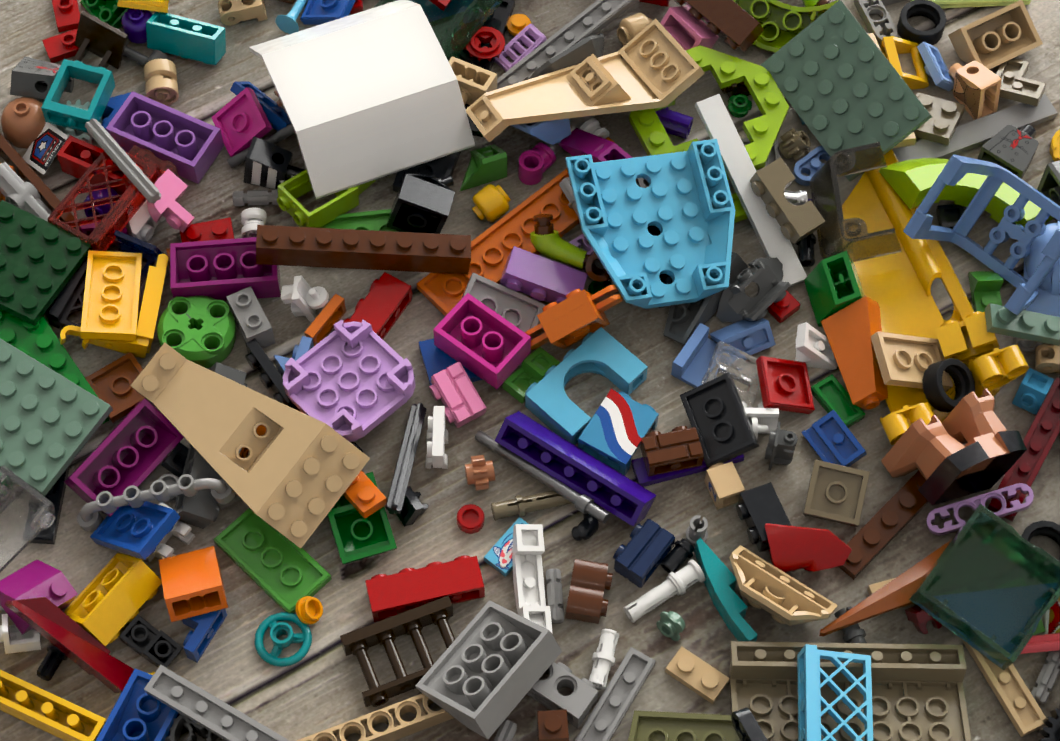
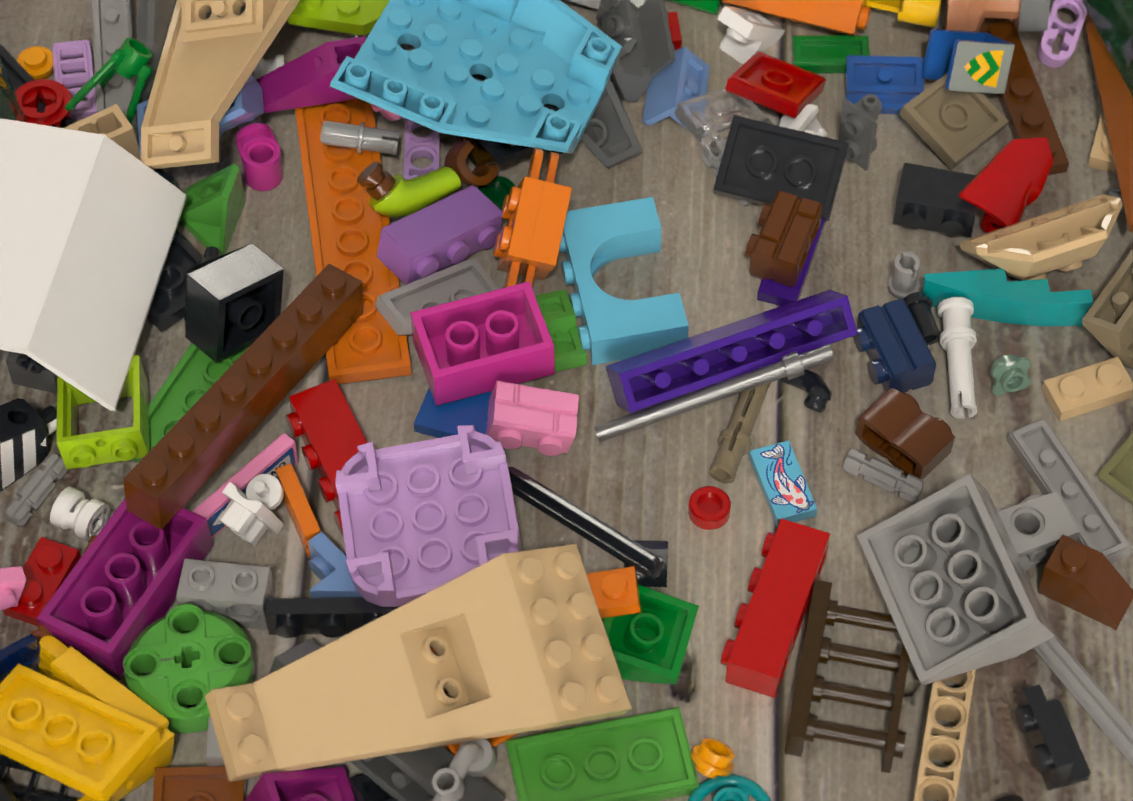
camera: 55 degrees left, 5 degrees down
white plate [425,406,449,469] -> none
nougat gear [465,455,495,491] -> none
yellow head [472,184,511,222] -> none
white slope [512,524,553,634] -> none
panel [578,388,659,476] -> none
white pin [589,629,620,690] -> none
medium blue panel [671,323,722,388] -> none
tan brick [704,462,745,510] -> none
none -> green plant [65,37,153,124]
none -> bright pink tile [192,433,299,538]
none -> piece [922,29,1015,94]

